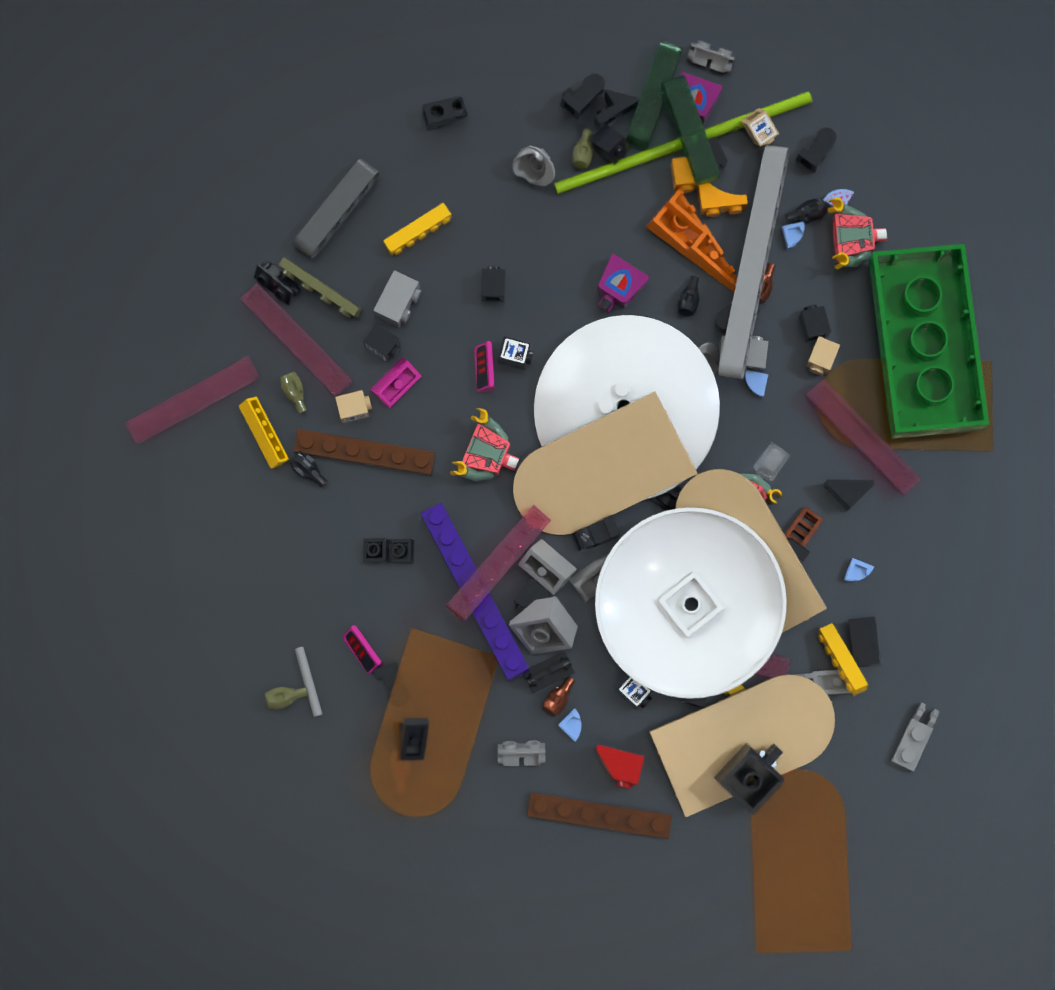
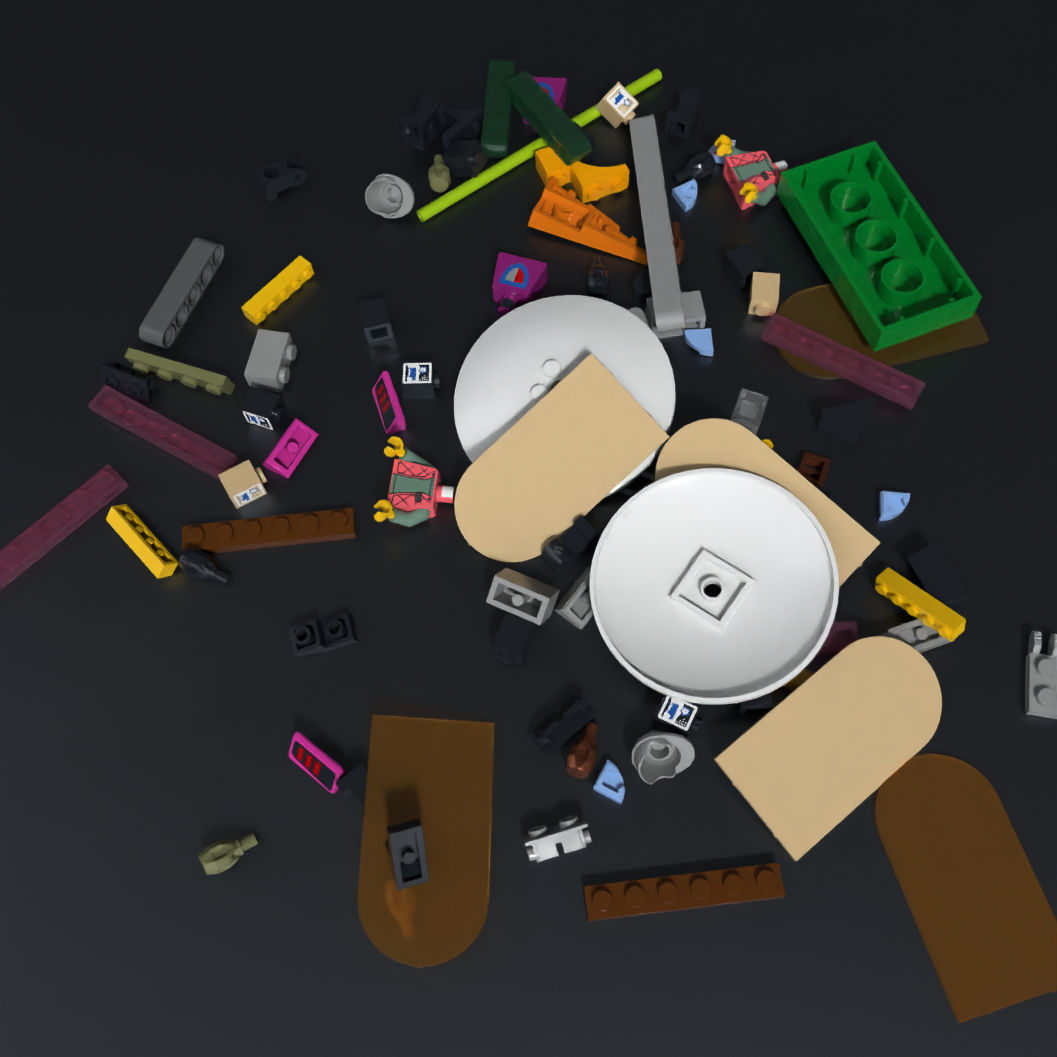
camera: 10 degrees left, 15 degrees down
olive piece [280,372,307,414] -> none
light grey bar [294,647,323,717] -> none
dark purple brick [421,502,529,683] -> none
clear pink plate [445,505,551,622] -> none
light grey slope [509,596,578,655] -> none
red slope [595,745,644,789] -> none
light grey hinge [687,40,735,74] -> none
black hinge [714,743,785,815] -> none
none -> light grey piece [632,730,695,784]

